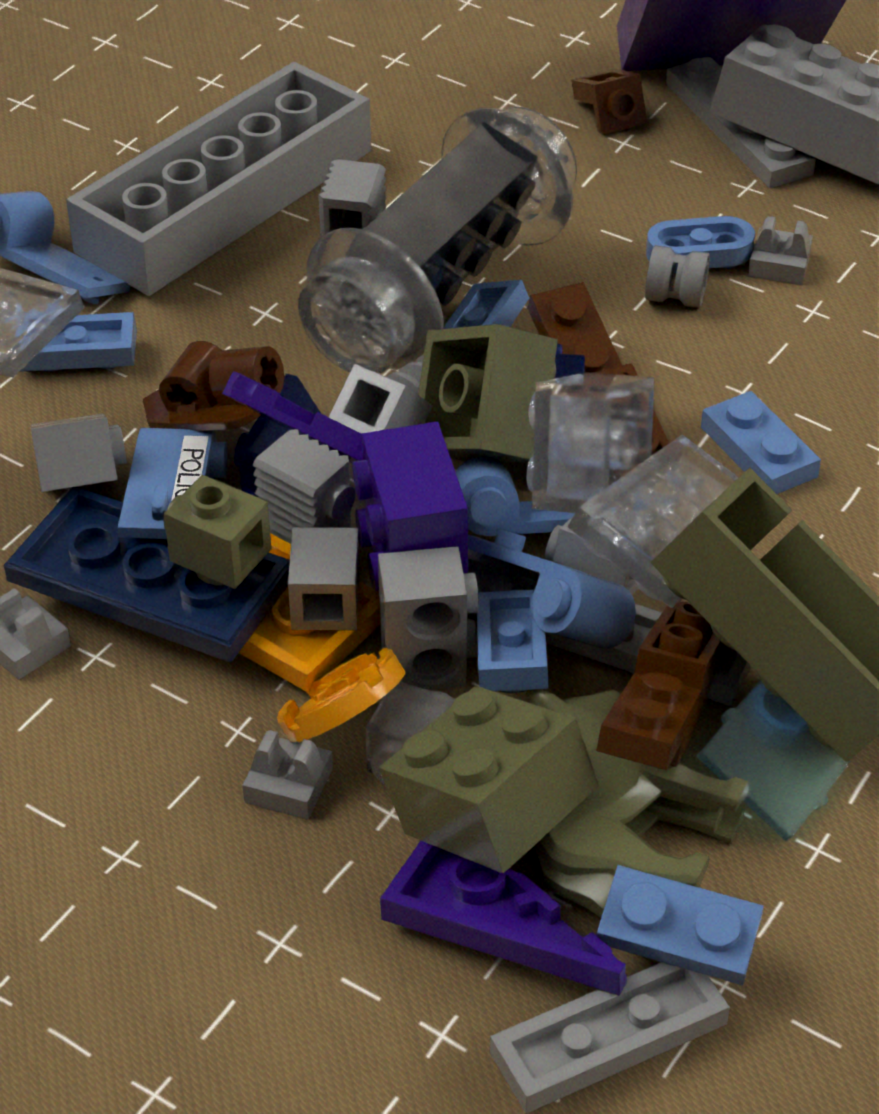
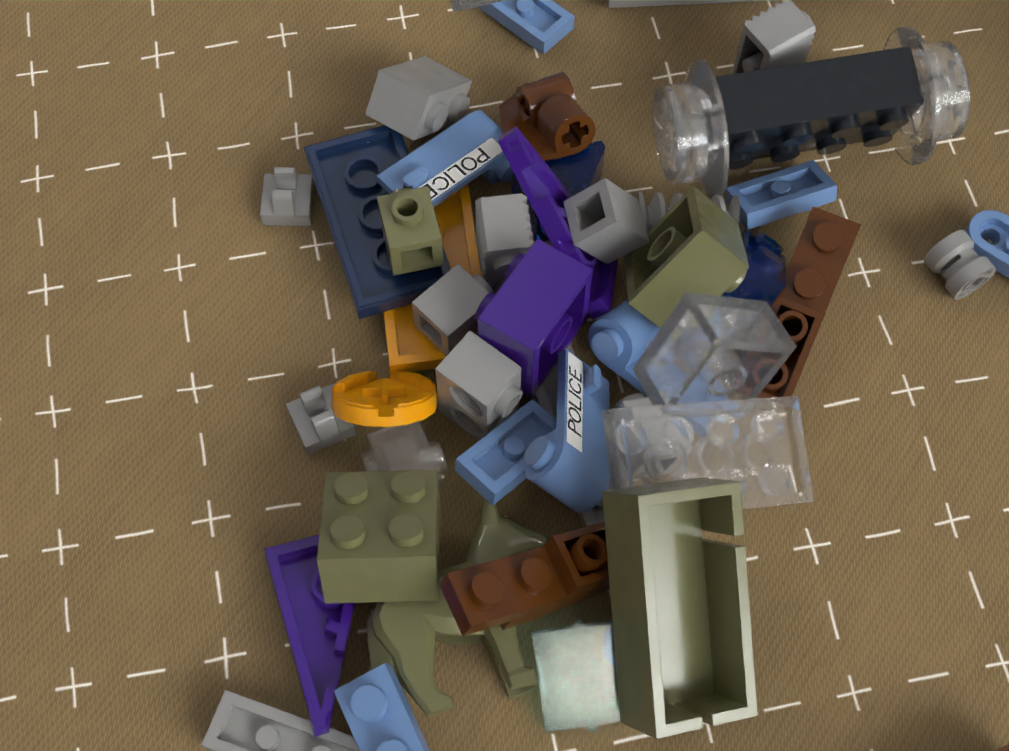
camera: 45 degrees right, 20 degrees up
medium blue plate [701,391,821,494] -> none

